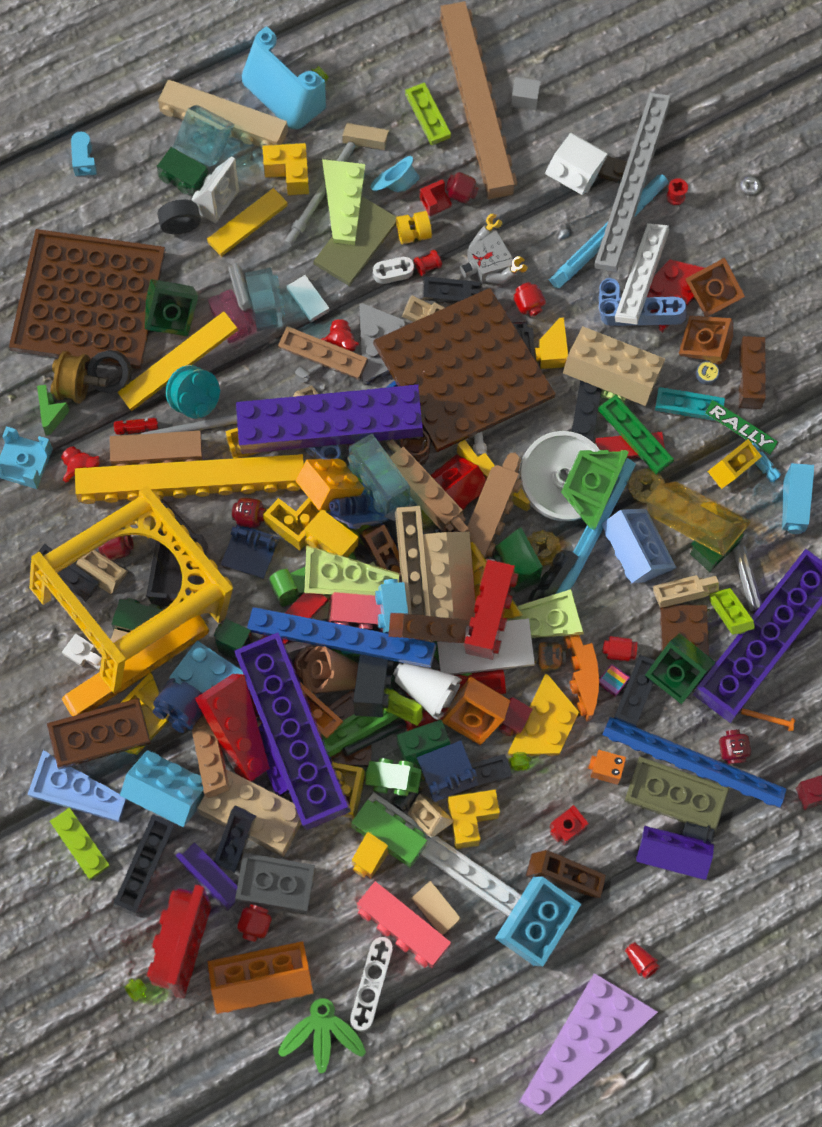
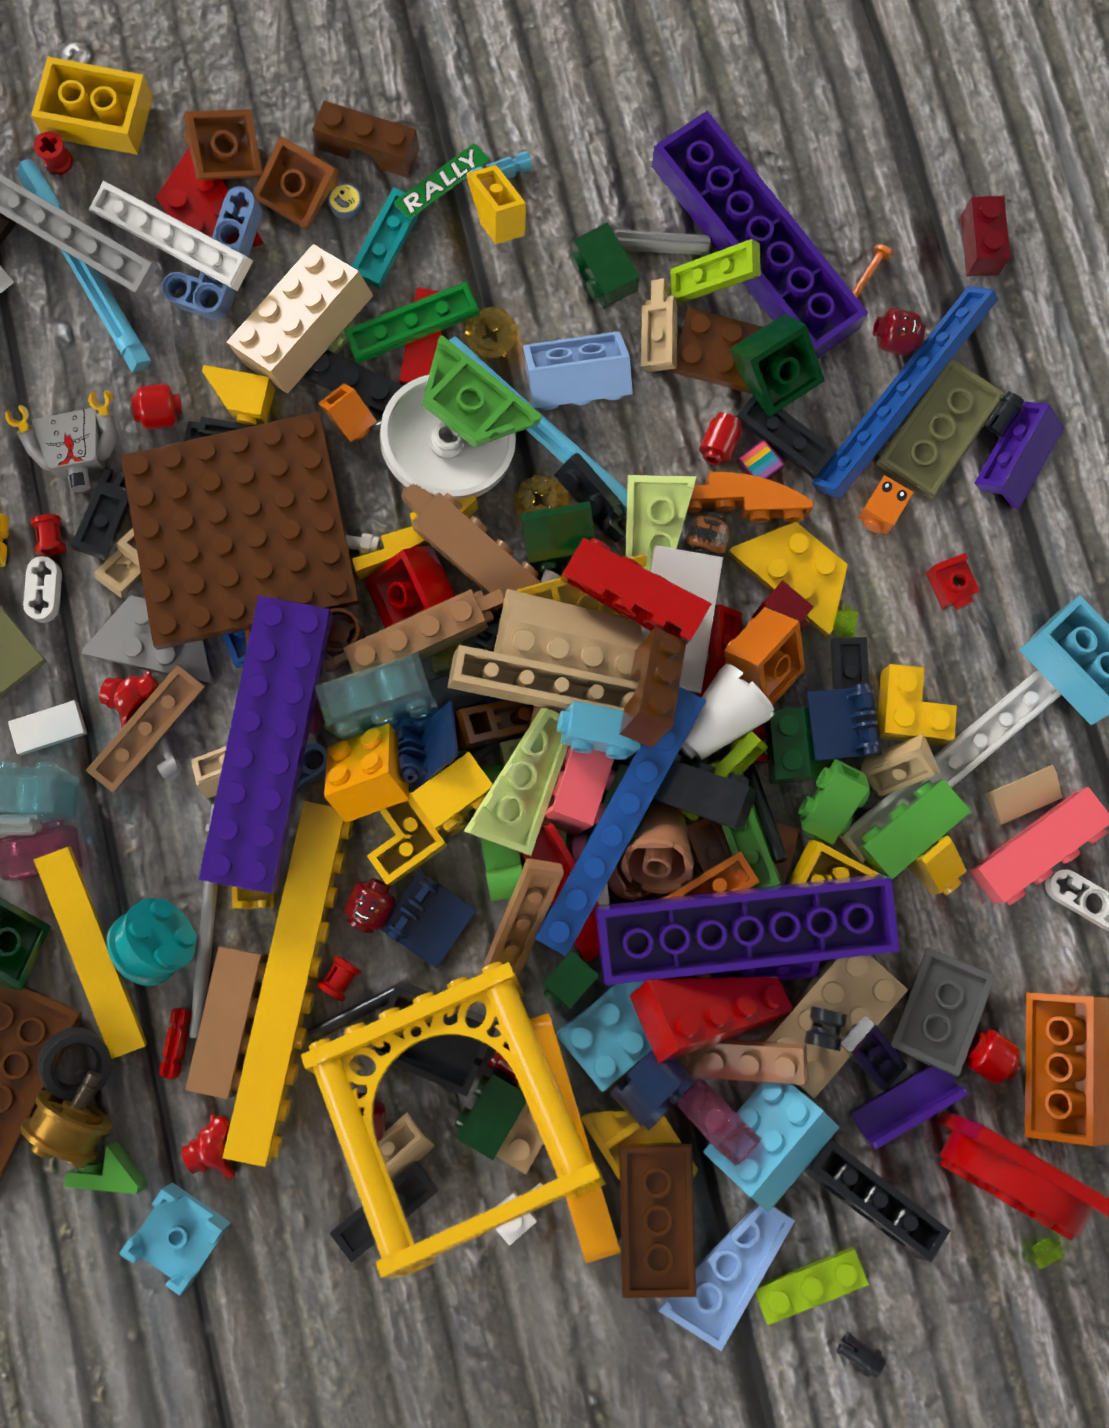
camera: 75 degrees left, 10 degrees up
reddish brown slope [526,850,606,898] -> none
clear yellow slope [646,482,750,556] -> none
medium azure slope [782,463,814,534] -> none
none -> yellow brick [31,56,153,155]
none -> red bush [317,955,362,1002]
none -> orange brick [318,383,377,442]
none -> medium nougat plate [484,858,564,978]
none -> clear pink brick [677,1079,762,1166]
none -> black wheel [804,1006,848,1051]
none -> black pin [836,1332,886,1378]

